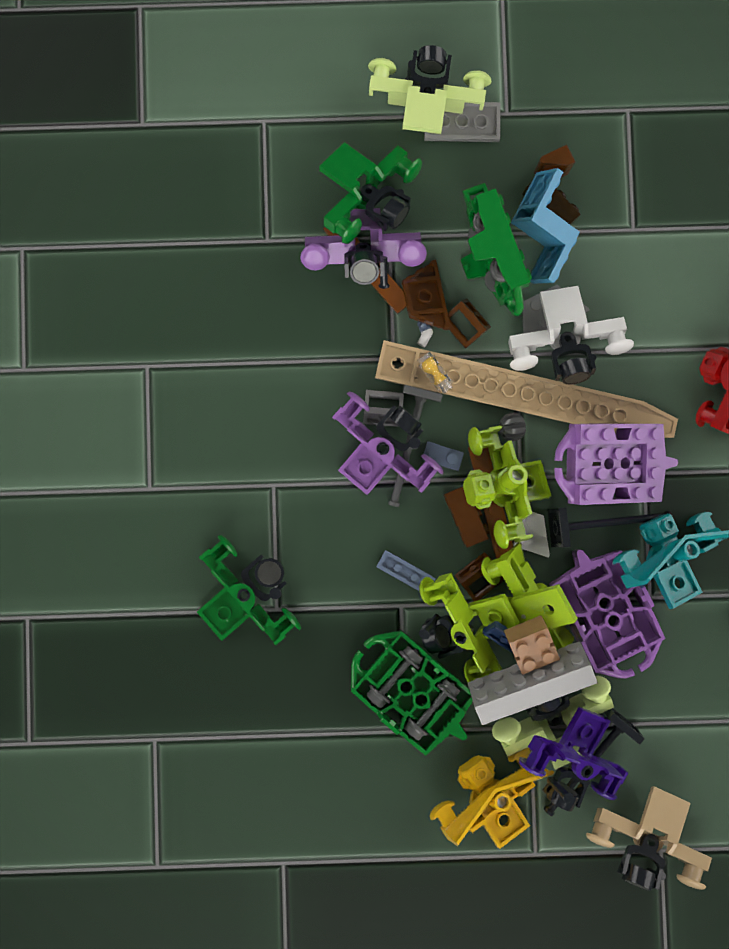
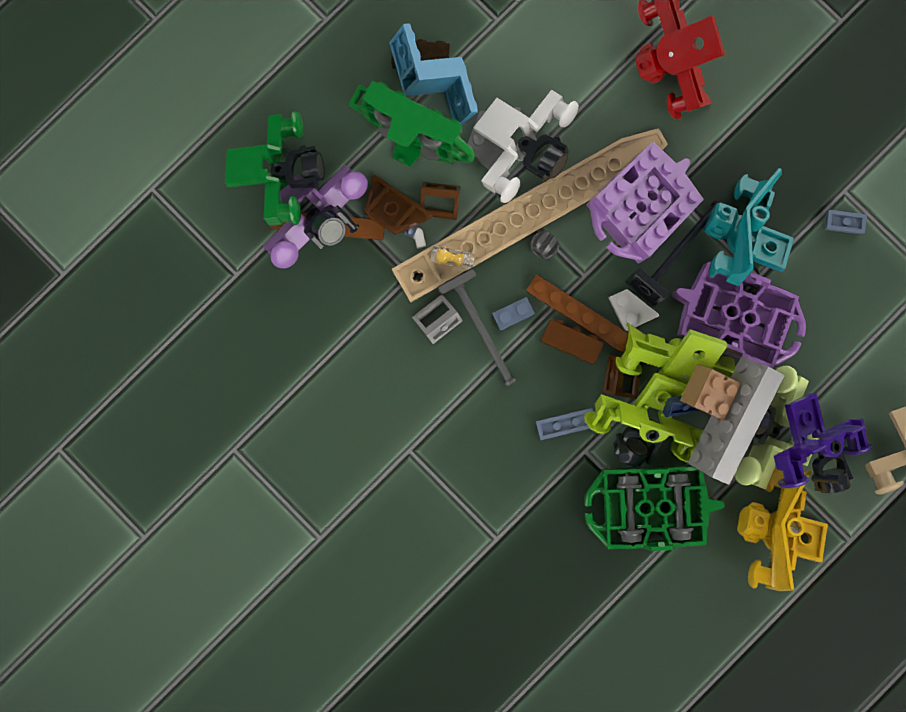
camera: 35 degrees left, 0 degrees up
green piece [197,535,301,646] -> none
medium lavender piece [332,391,444,495] -> none
yellowish green piece [368,45,492,134] -> none
light grey plate [424,102,500,142] -> none
lime piece [463,426,551,549] -> none
reddish brown tile [534,145,575,178] -> none
black tile [543,708,645,816] -> none

